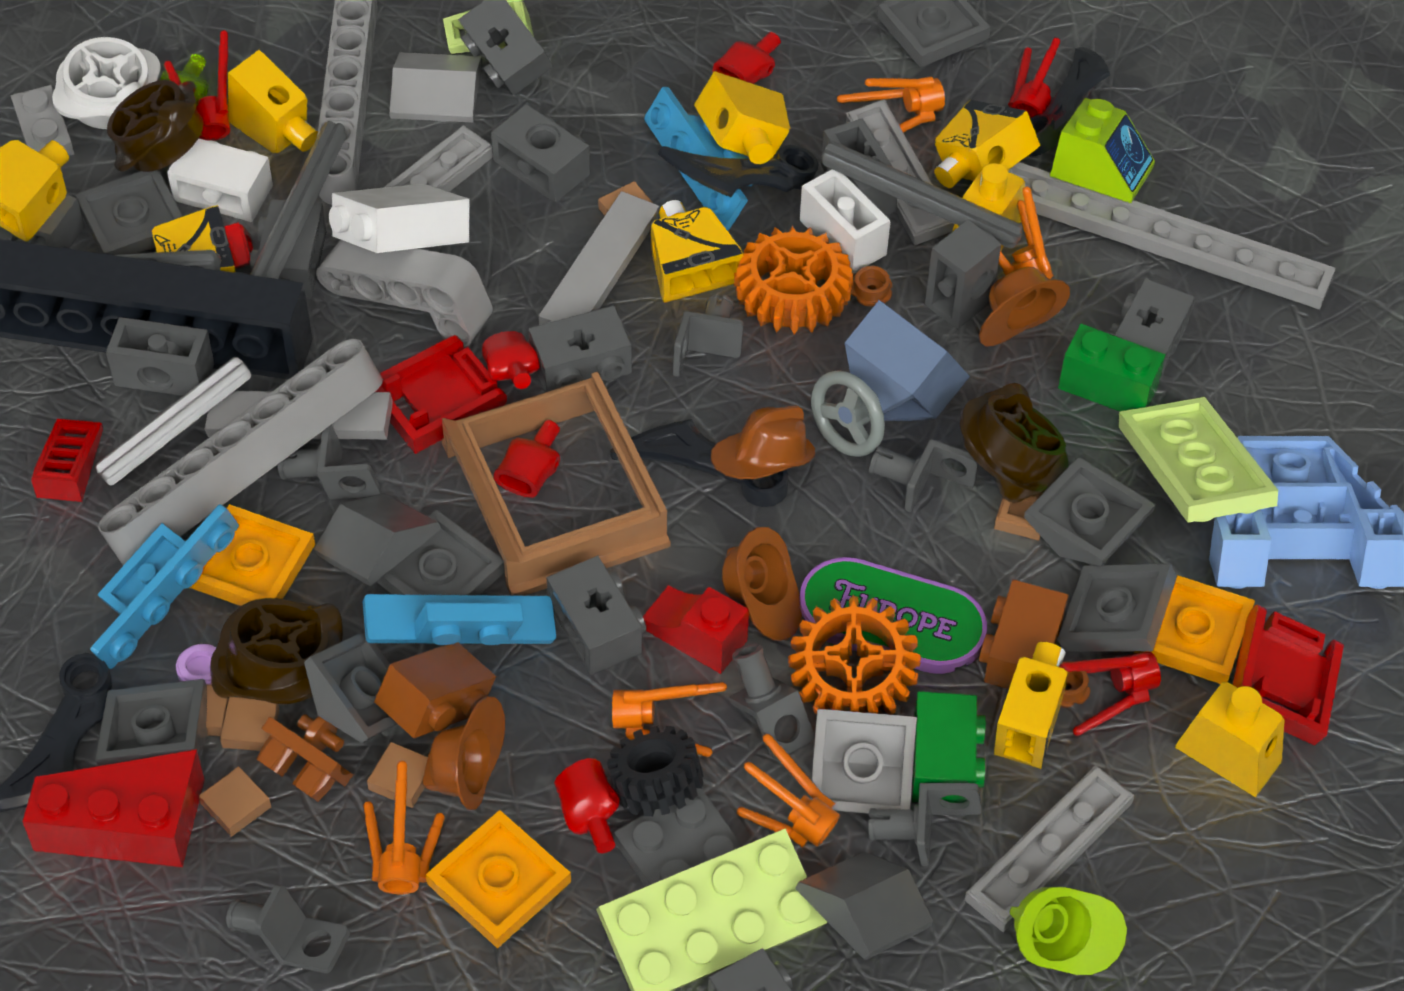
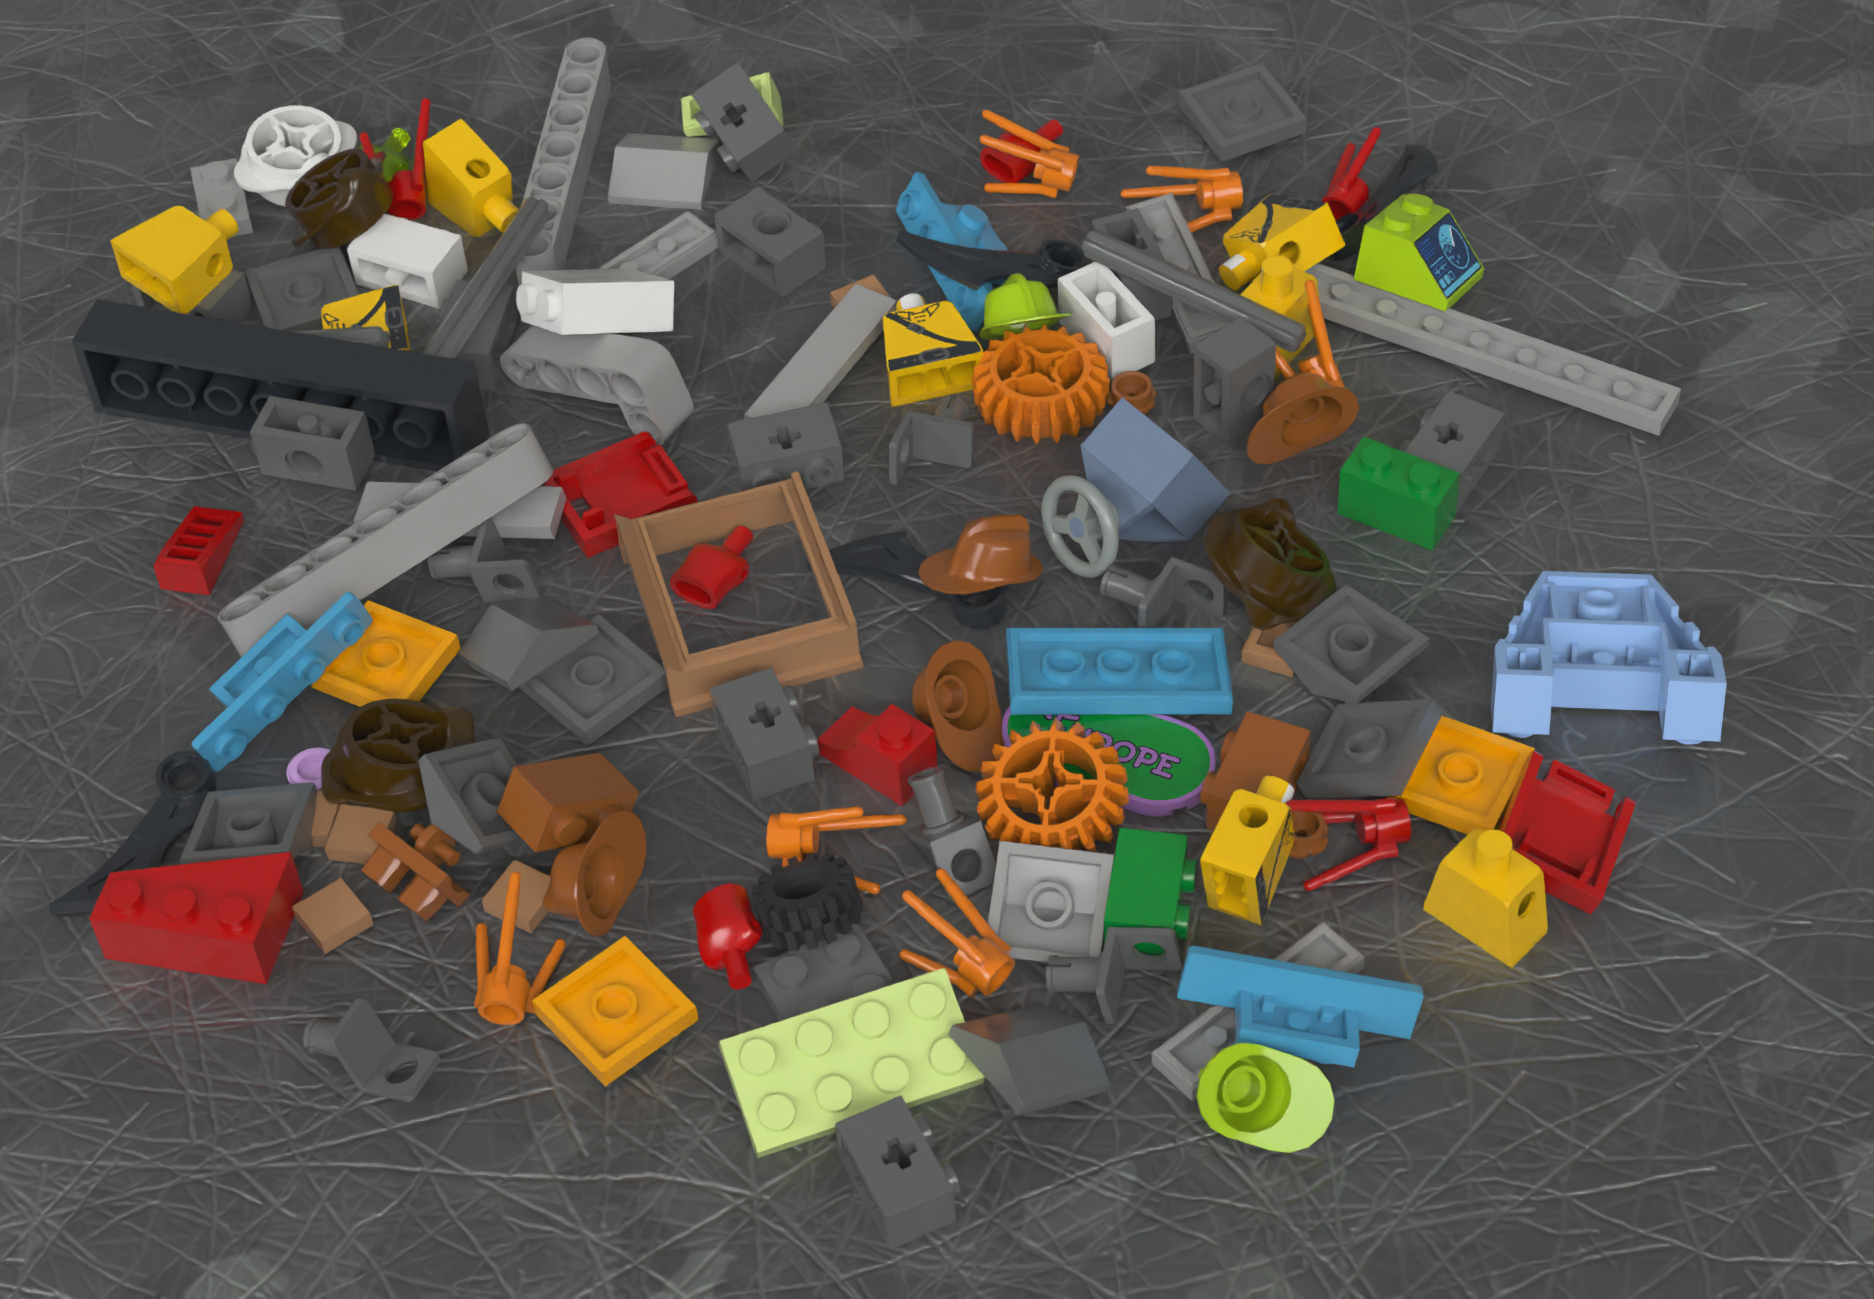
camera: 10 degrees right, 5 degrees down
light grey axle [95,357,251,486] -> none
red tile [224,222,254,269] -> none
dark azure bracket [362,594,556,645] -> none
red piece [482,331,540,389] -> none
yellow torso [694,71,790,164] -> none
yellowish green plate [1119,397,1278,523] -> none
none -> orange plant [979,110,1080,199]
none -> lime piece [979,273,1072,340]
none -> dark azure tile [1006,628,1233,715]
none -> dark azure bracket [1177,946,1423,1067]

